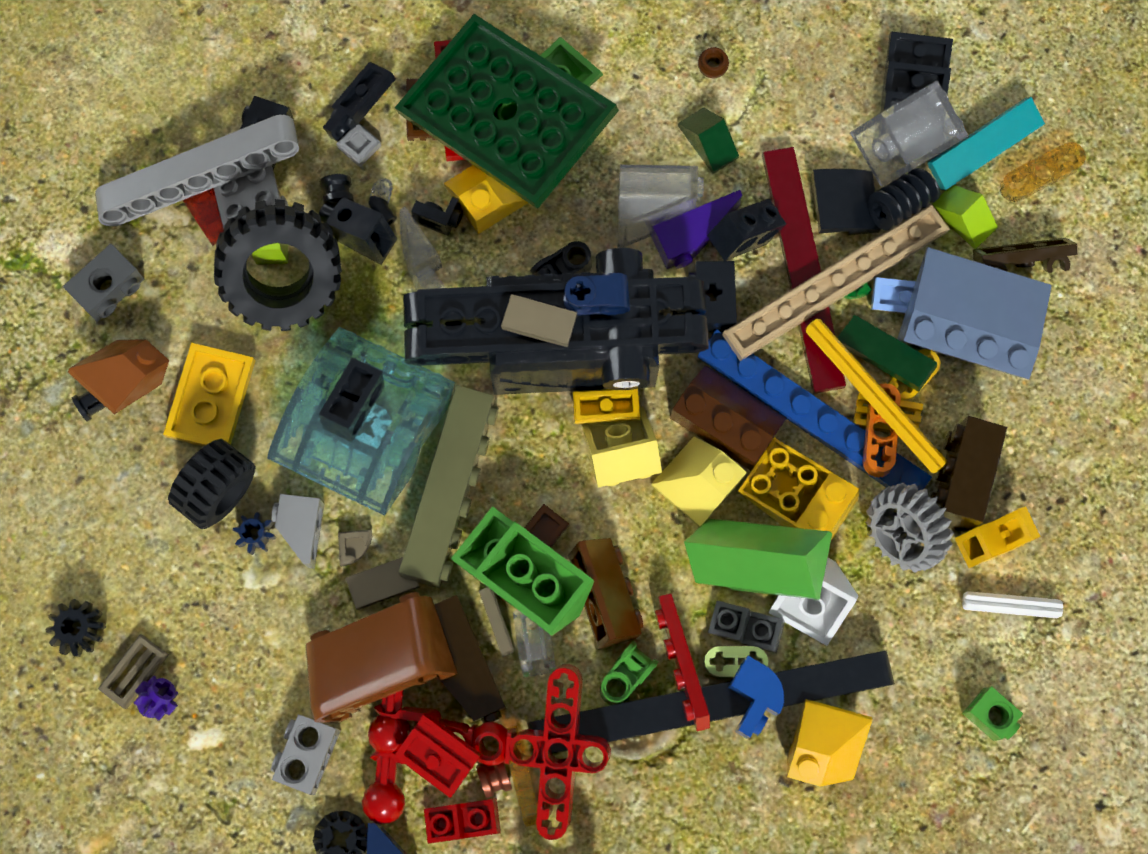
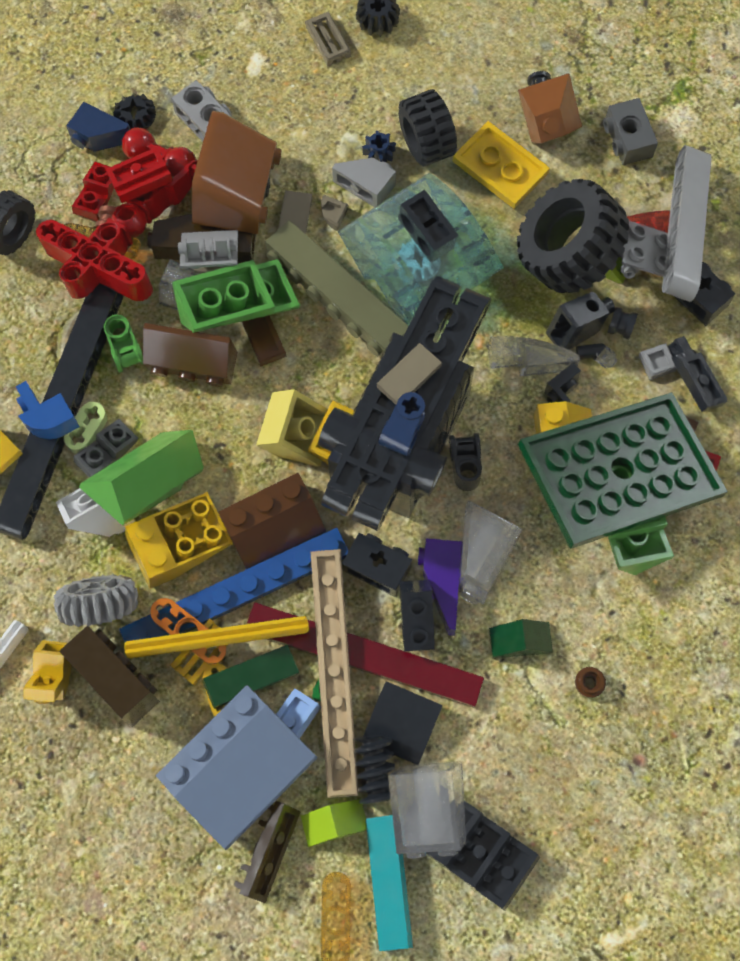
camera: 120 degrees right, 5 degrees down
dark purple gear [134,676,179,721] -> none
light yellow slope [651,436,747,527] -> none
red plate [654,593,710,732] -> none
none -> light grey hinge [178,230,238,269]

